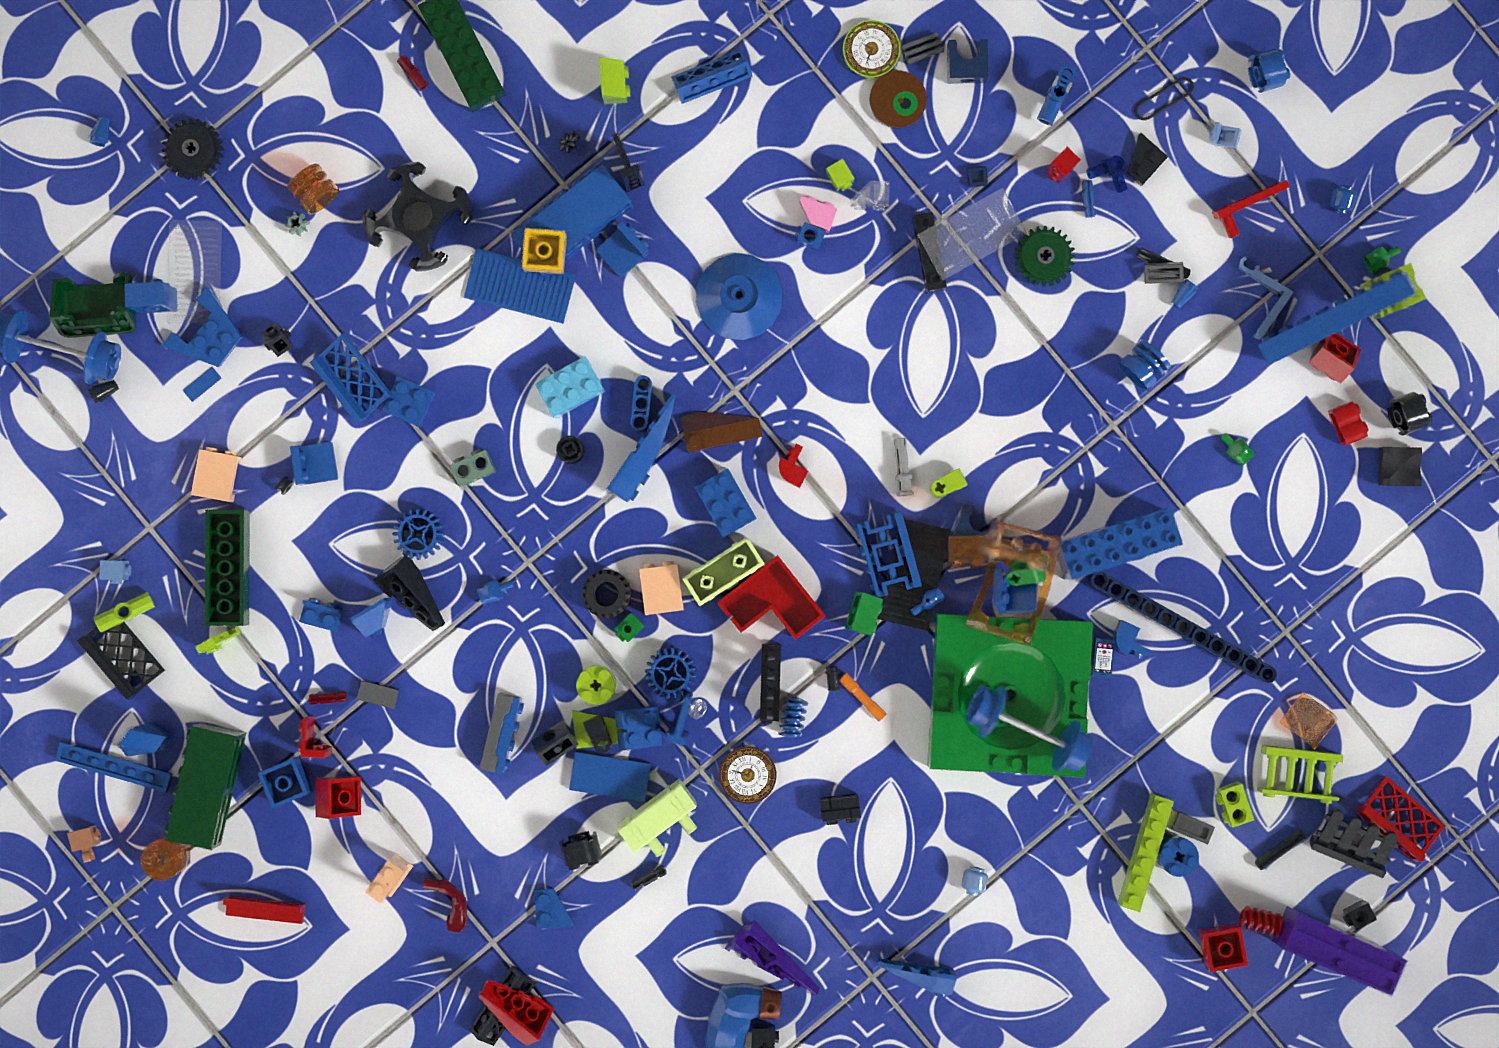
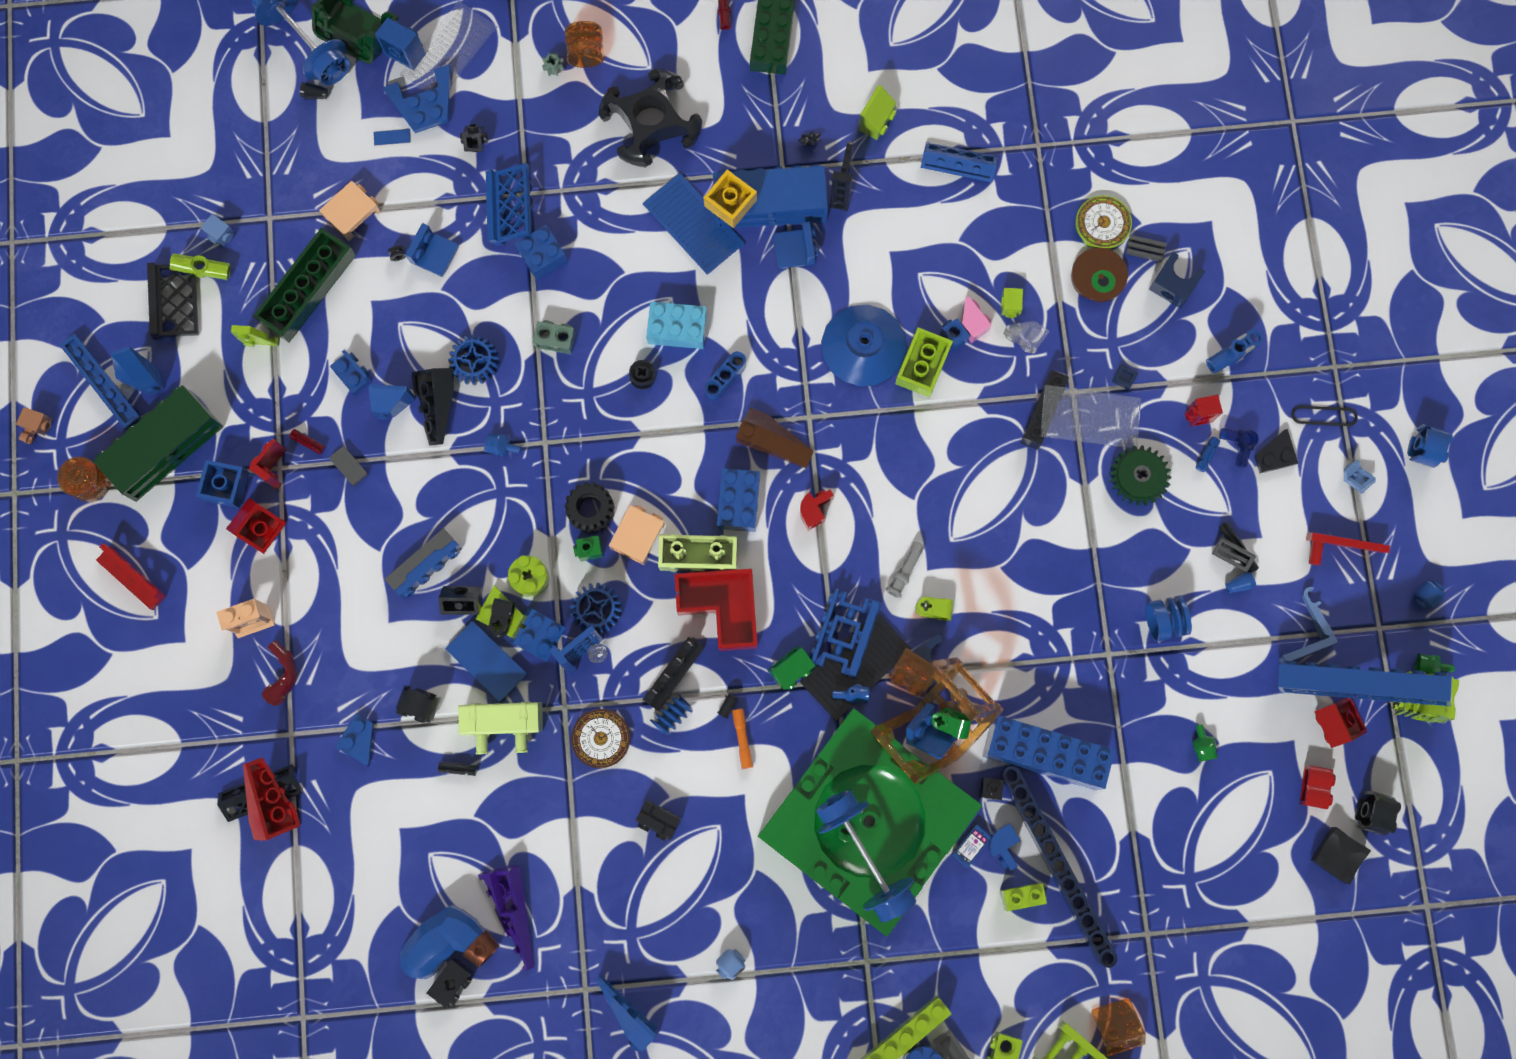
camera: 40 degrees right, 10 degrees down
blue wedge [607,394,676,502] -> none
none -> lime brick [895,327,953,398]
none -> black brick [979,777,1004,801]
none -> lime brick [1000,883,1047,911]

